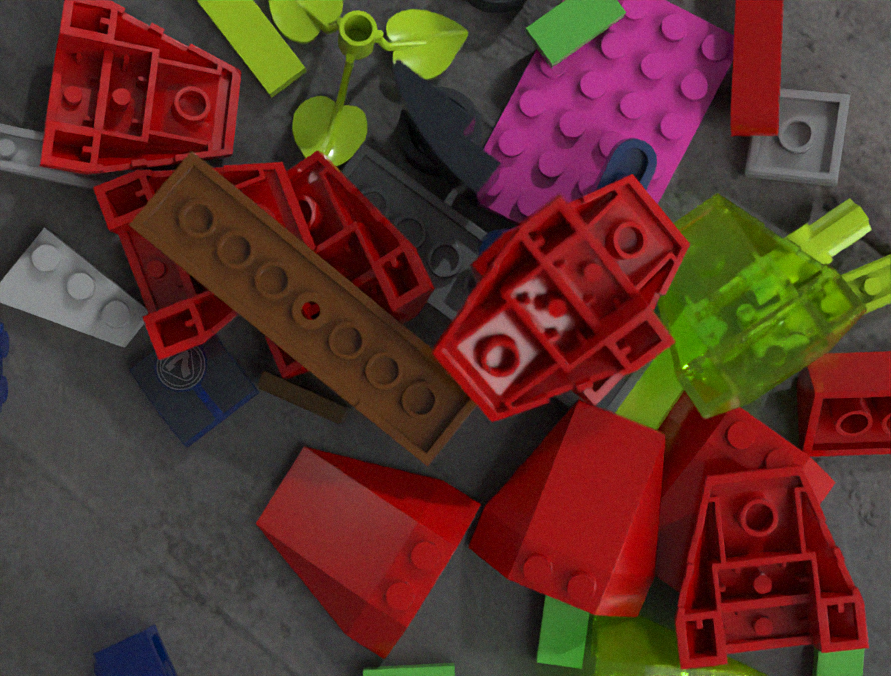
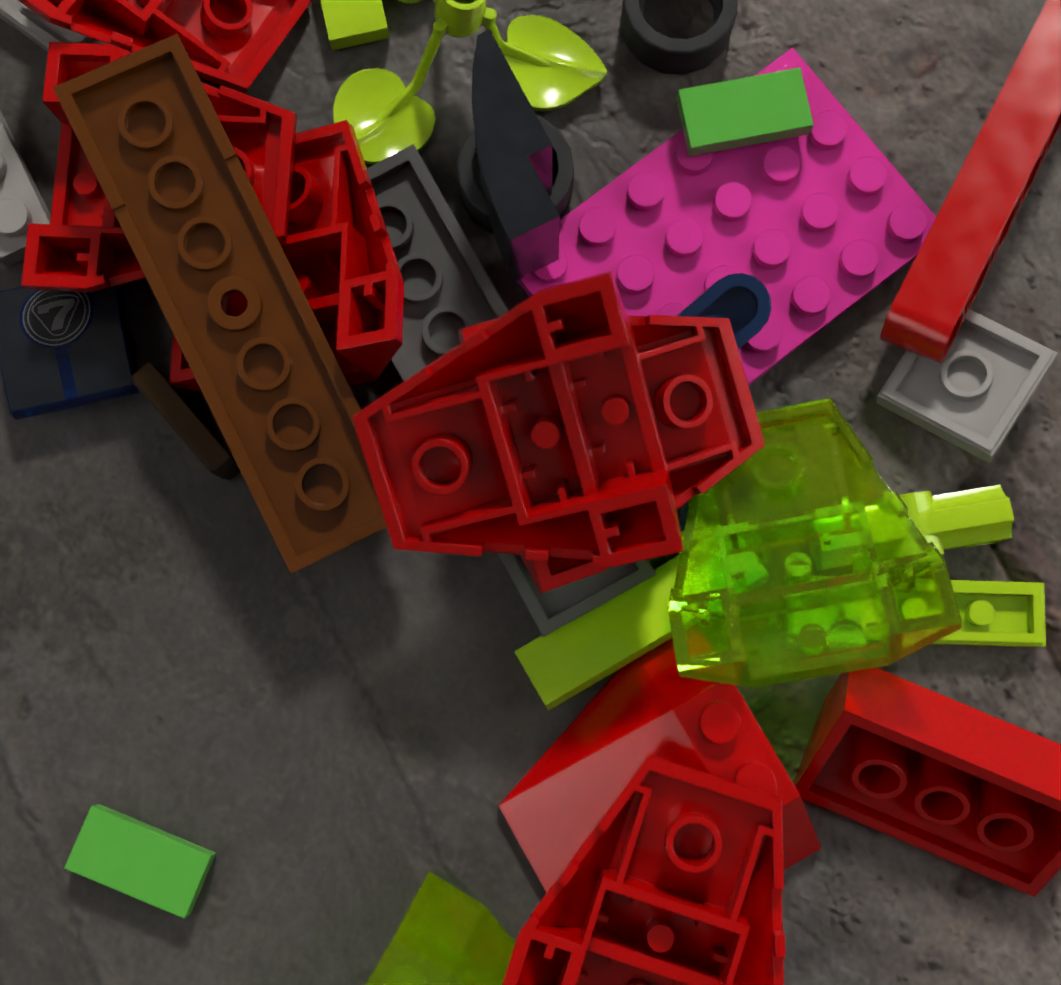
camera: 25 degrees right, 5 degrees down
red wedge [256,447,481,660] -> none
red wedge [468,398,665,617] -> none
bright green tile [536,595,589,669] -> none

